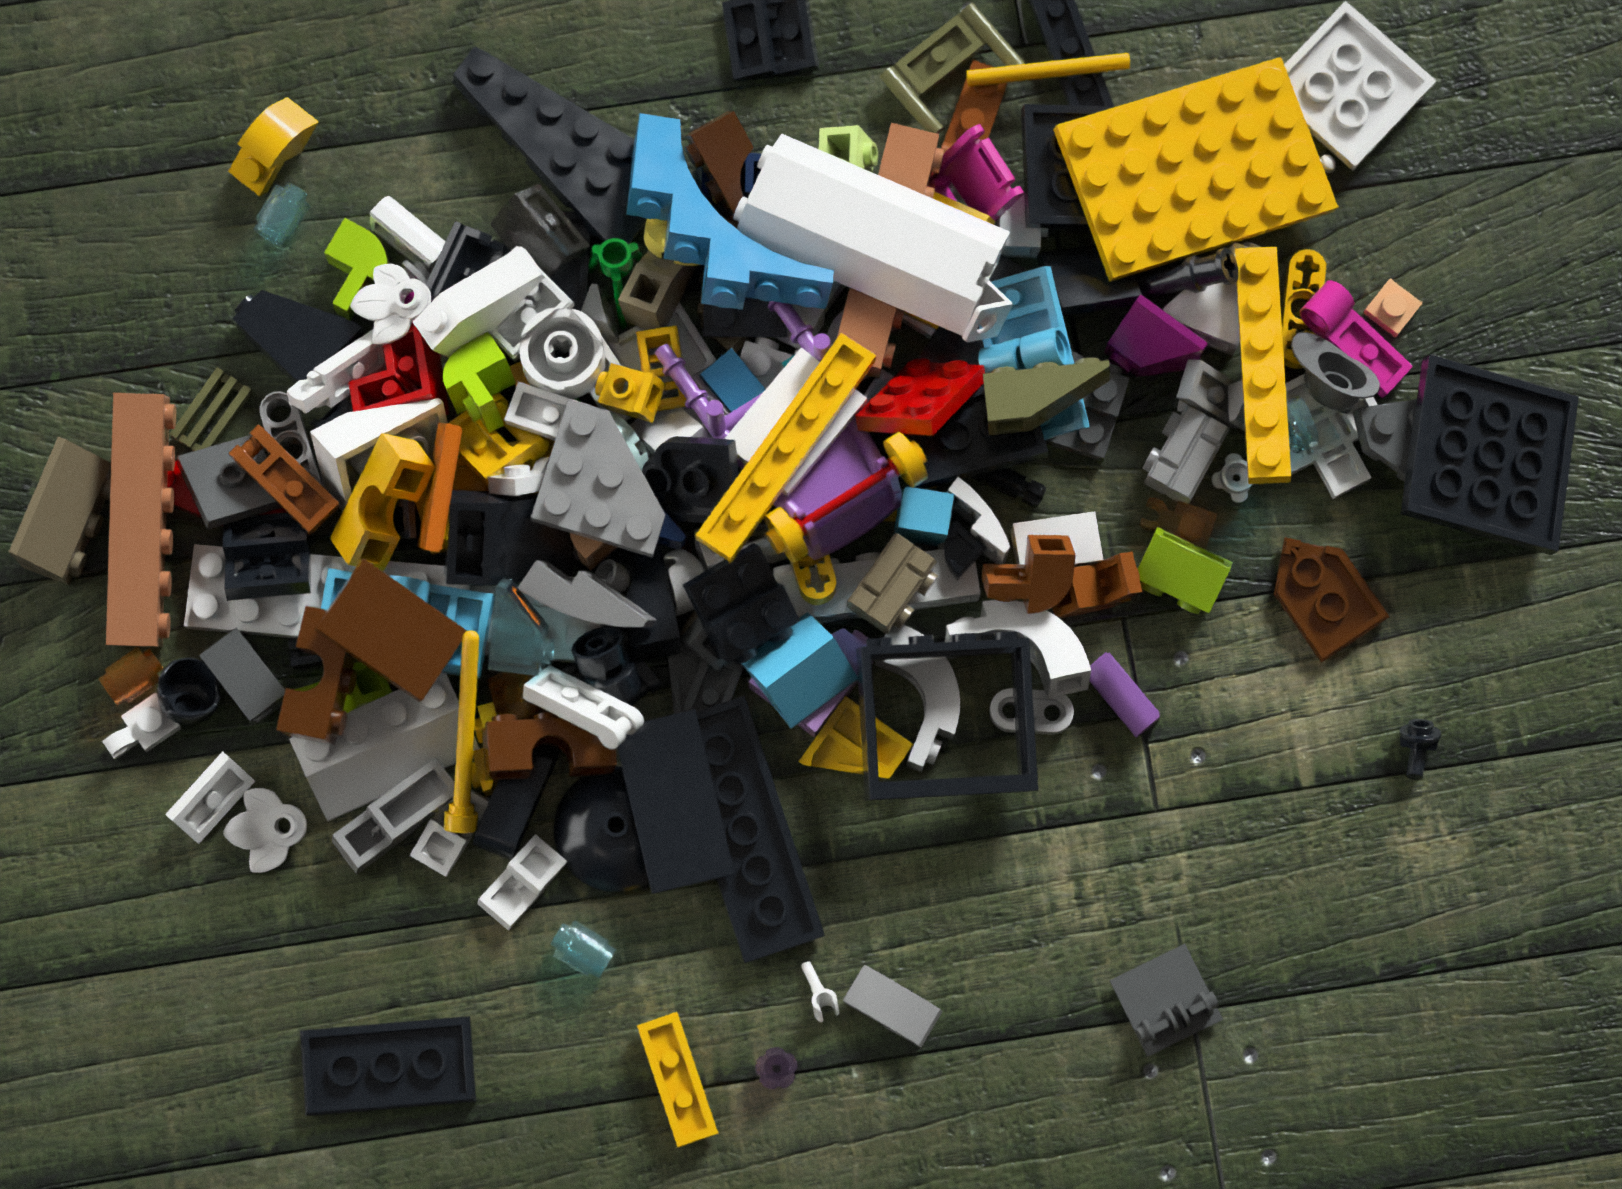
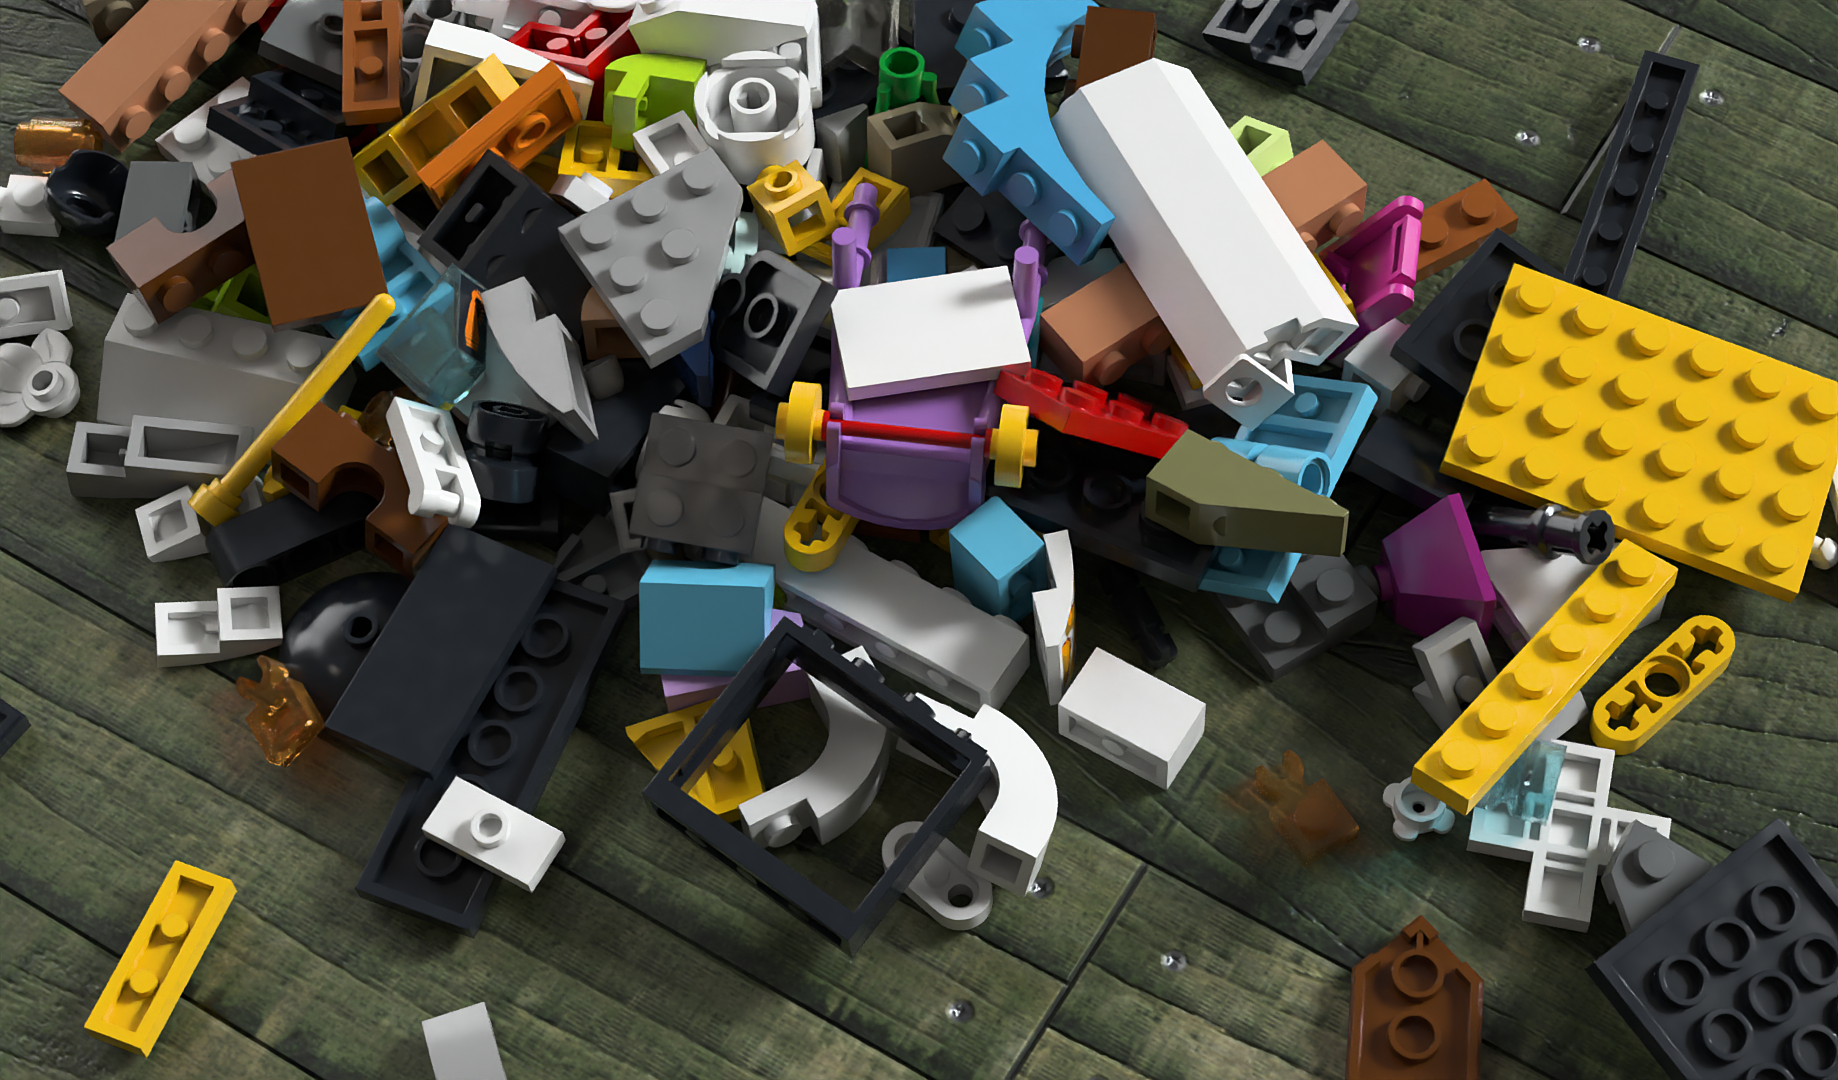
camera: 50 degrees right, 20 degrees down
clear light blue brick [550,920,616,978] -> none
yellow plate [696,333,876,563] -> none
clear purple plate [755,1047,797,1089] -> none
white hand [801,961,839,1022] -> none
dark tan brick [847,533,938,635] -> none
olive plate [879,3,1025,134] -> none
black tile [944,520,986,581] -> none
yellow bar [966,53,1130,87] -> none
dark orange brick [981,535,1076,614] -> none
dark orange brick [1052,552,1143,618] -> none
medium lavender brick [1089,652,1160,738] -> none
lime brick [1138,527,1233,614] -> none
light grey brick [1142,405,1230,506] -> none
dark grey piece [1291,332,1380,414] -> none
dark pink plate [1299,280,1413,398] -> none
light nougat plate [1363,279,1422,338] -> none
none -> clear orange plate [236,655,325,768]
none -> white plate [421,776,566,893]

